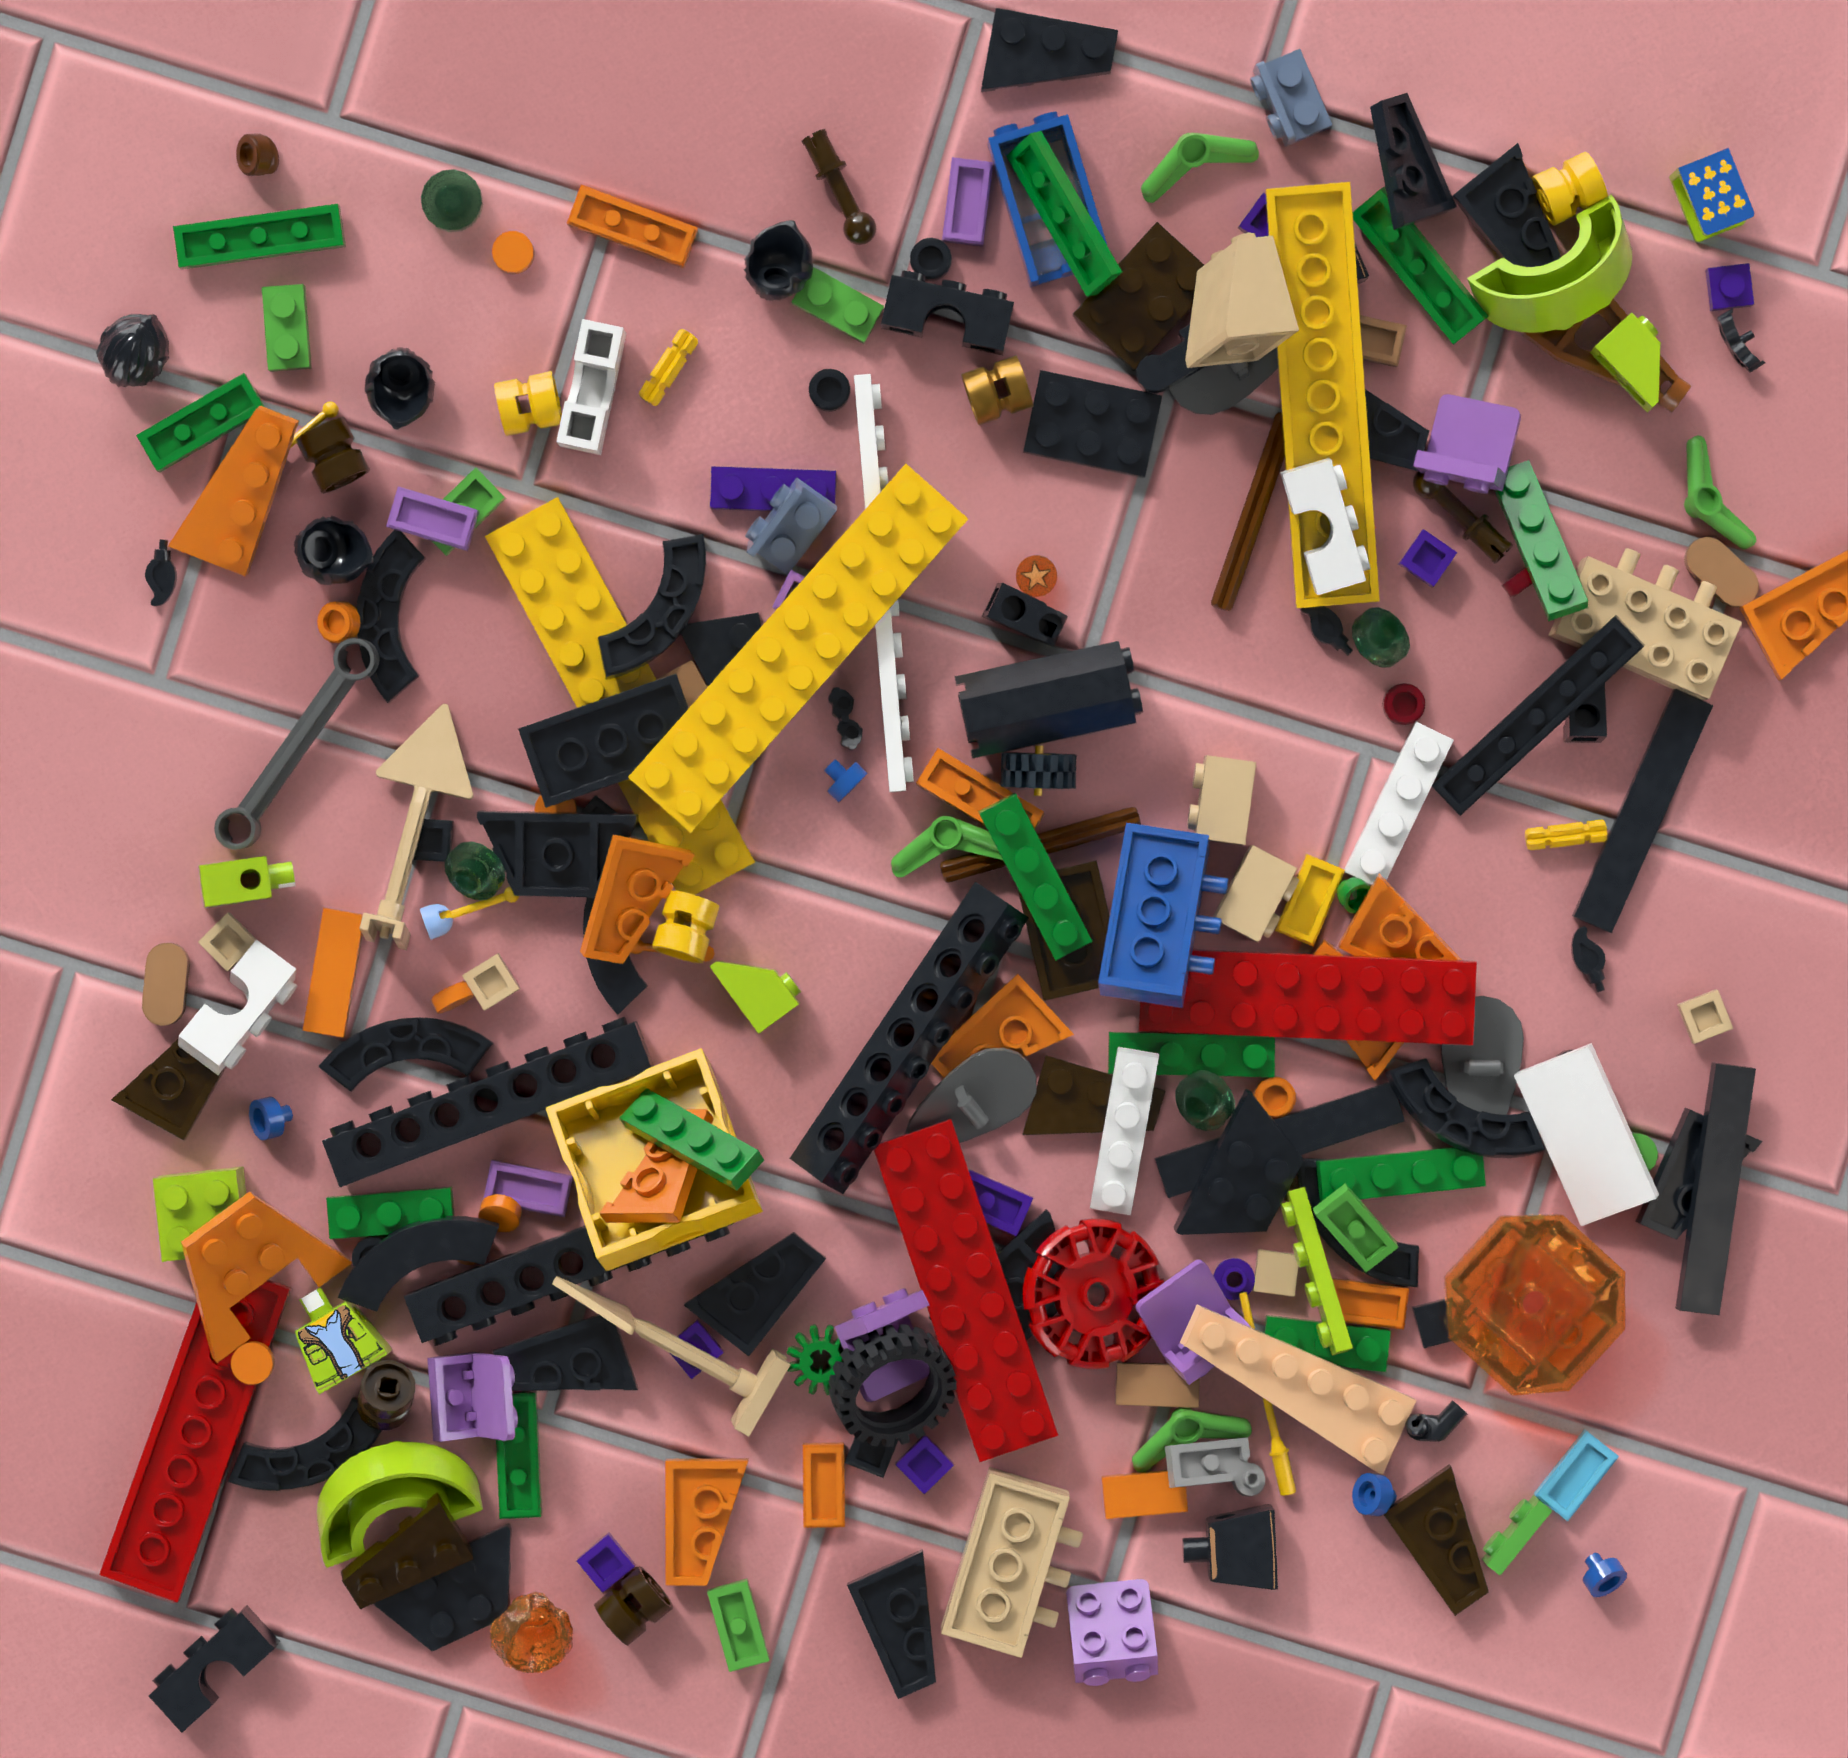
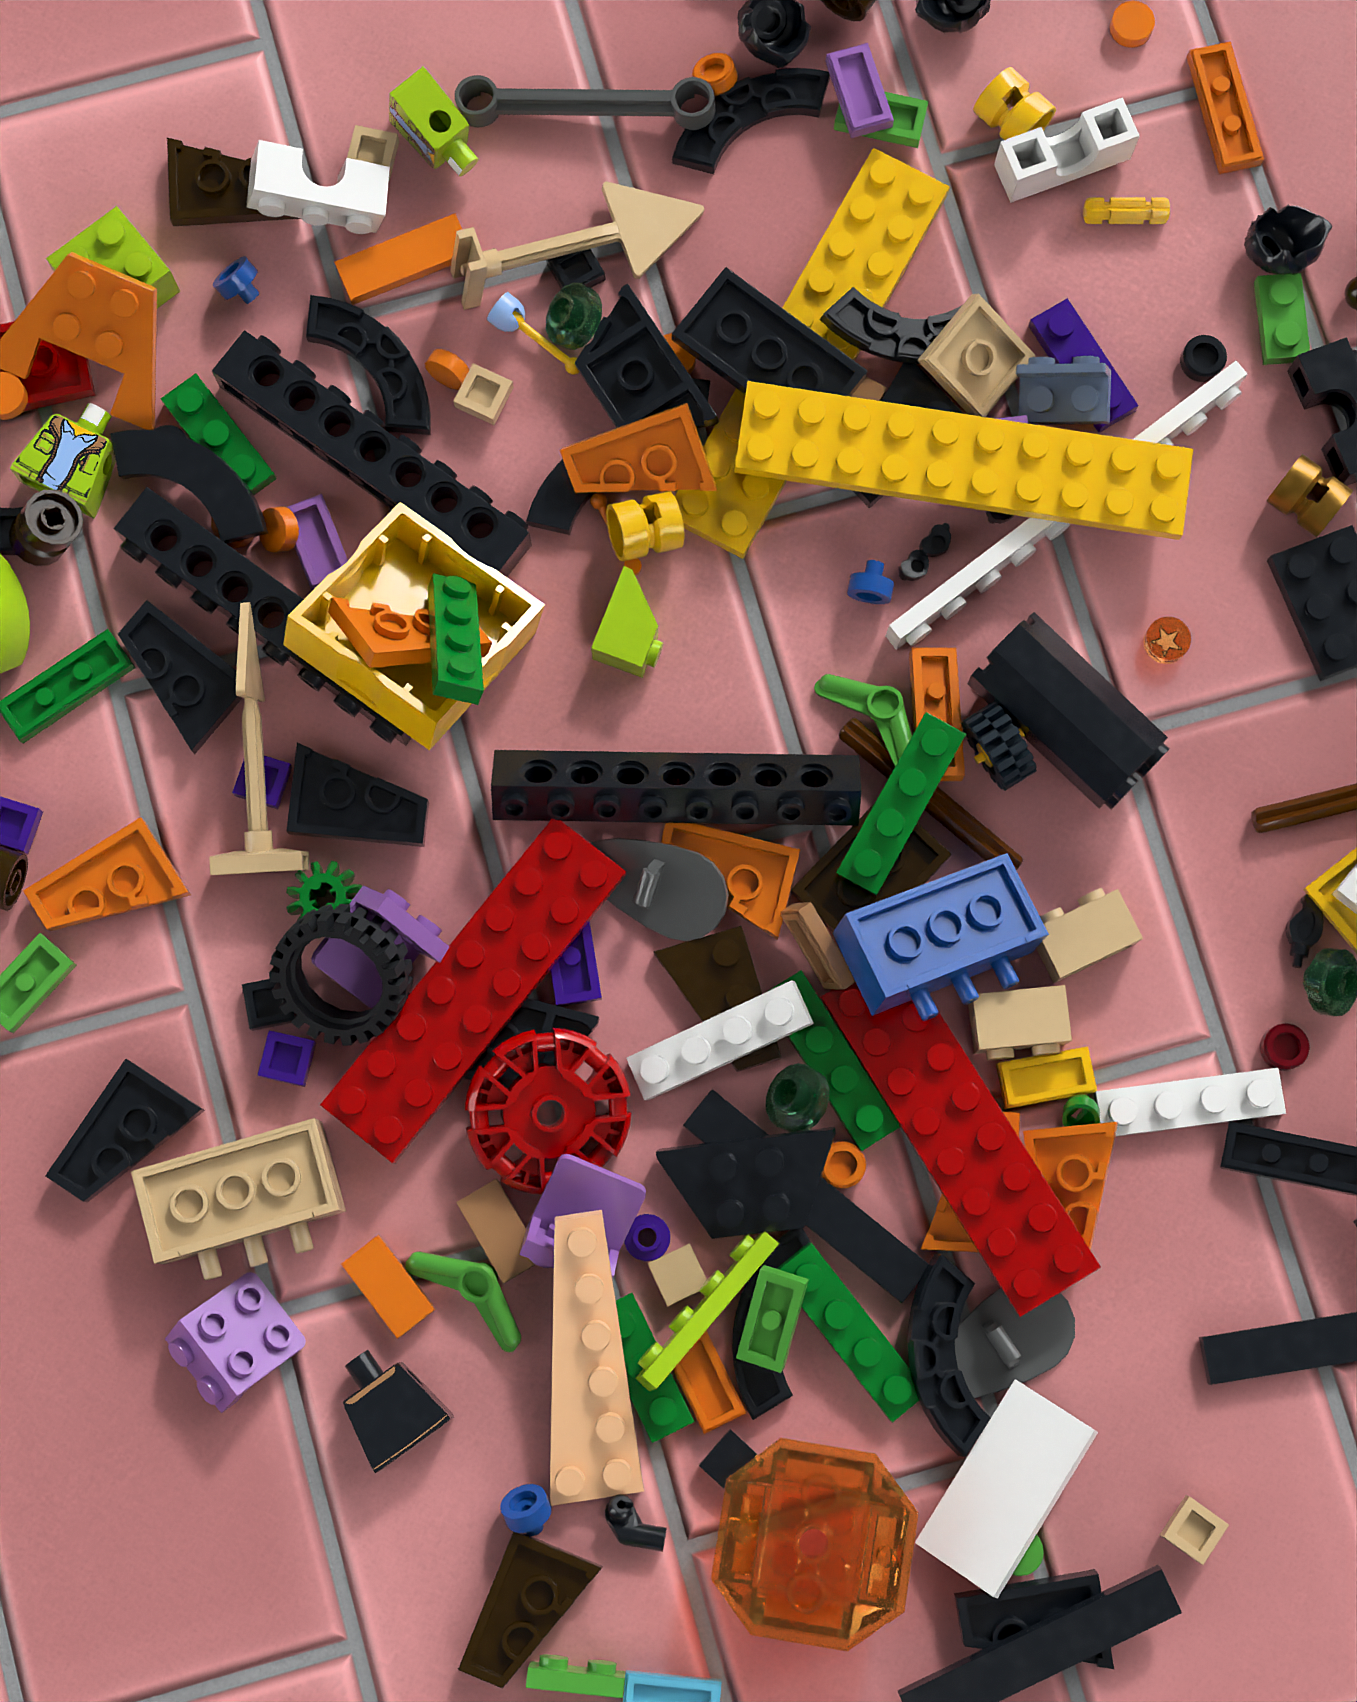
camera: 60 degrees right, 10 degrees down
medium nougat tile [142,943,190,1026] -> none
medium lavender bracket [427,1352,518,1442] -> none
orange tile [802,1443,845,1528] -> none
black leg [982,583,1068,647] -> none
light grey hinge [1165,1437,1265,1496] -> none
yellow piece [1239,1292,1296,1496] -> none
yellow axle [1525,819,1608,850] -> none
black piece [1571,926,1605,992] -> none
none -> medium nougat tile [781,902,855,990]
none -> tan tile [918,293,1036,417]

